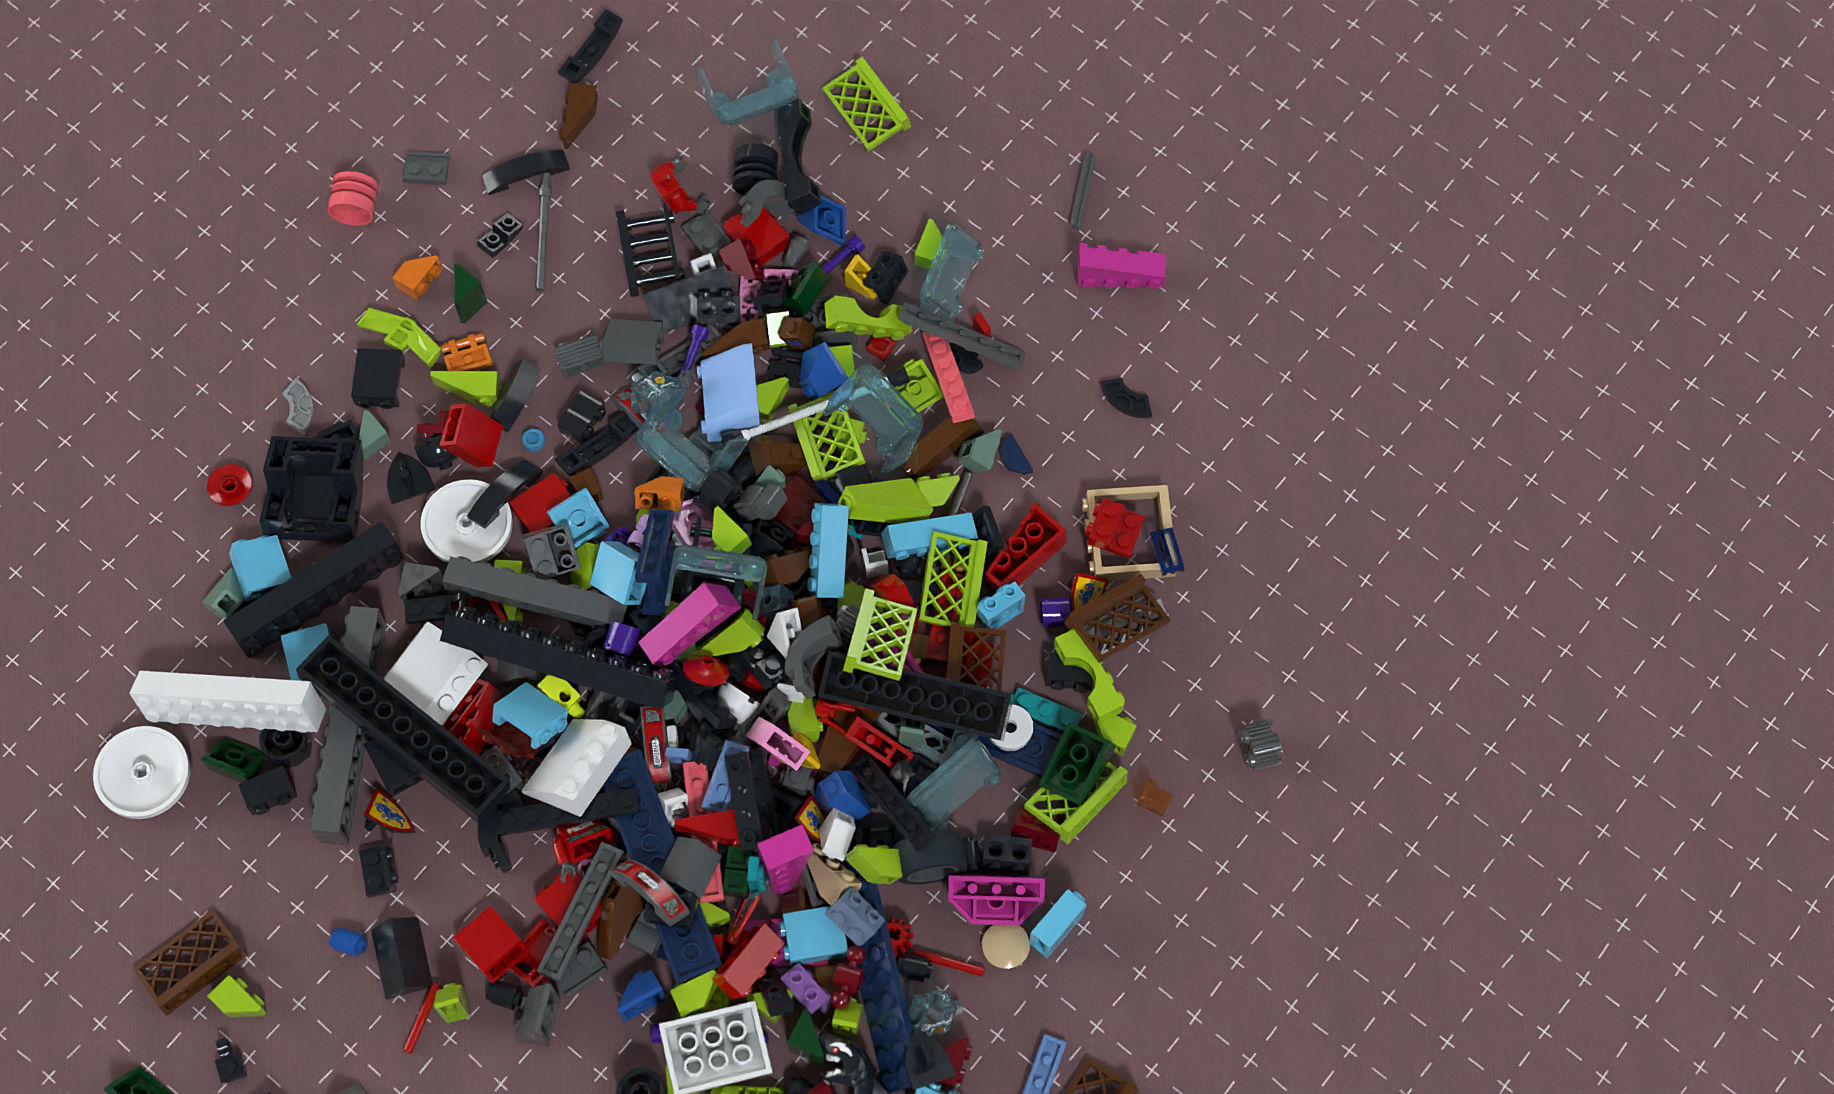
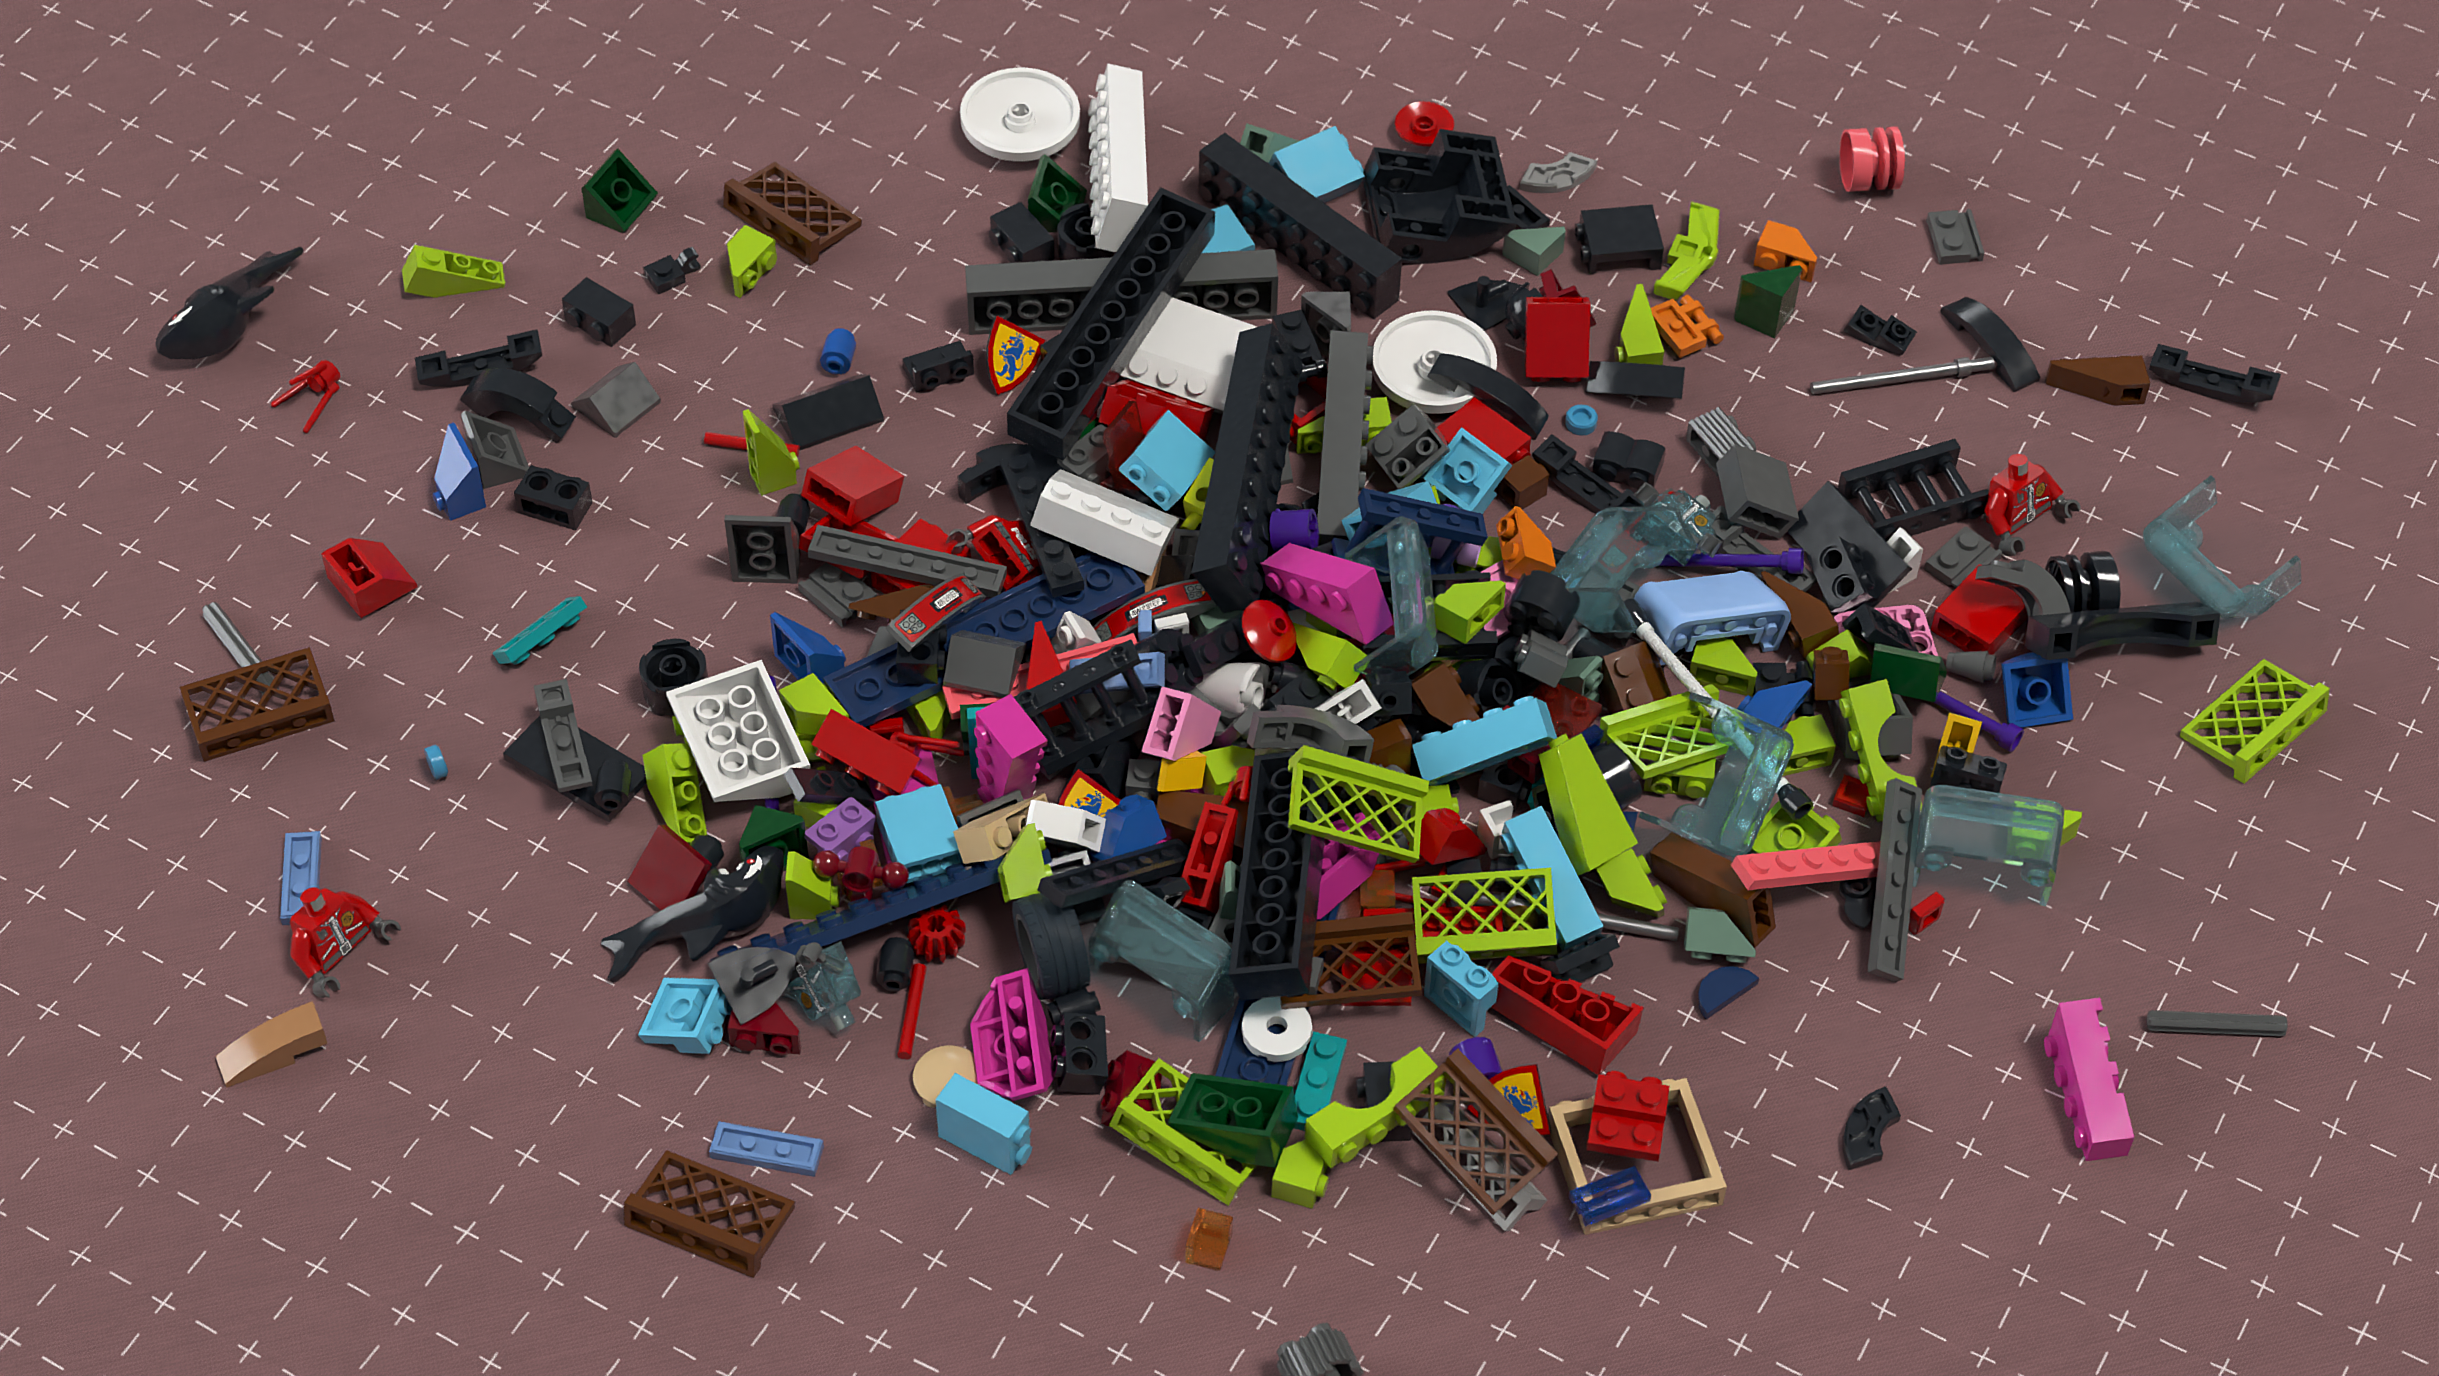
camera: 80 degrees right, 15 degrees down
dark red slope [719,239,766,281] -> none
sand blue bracket [824,887,885,946] -> none

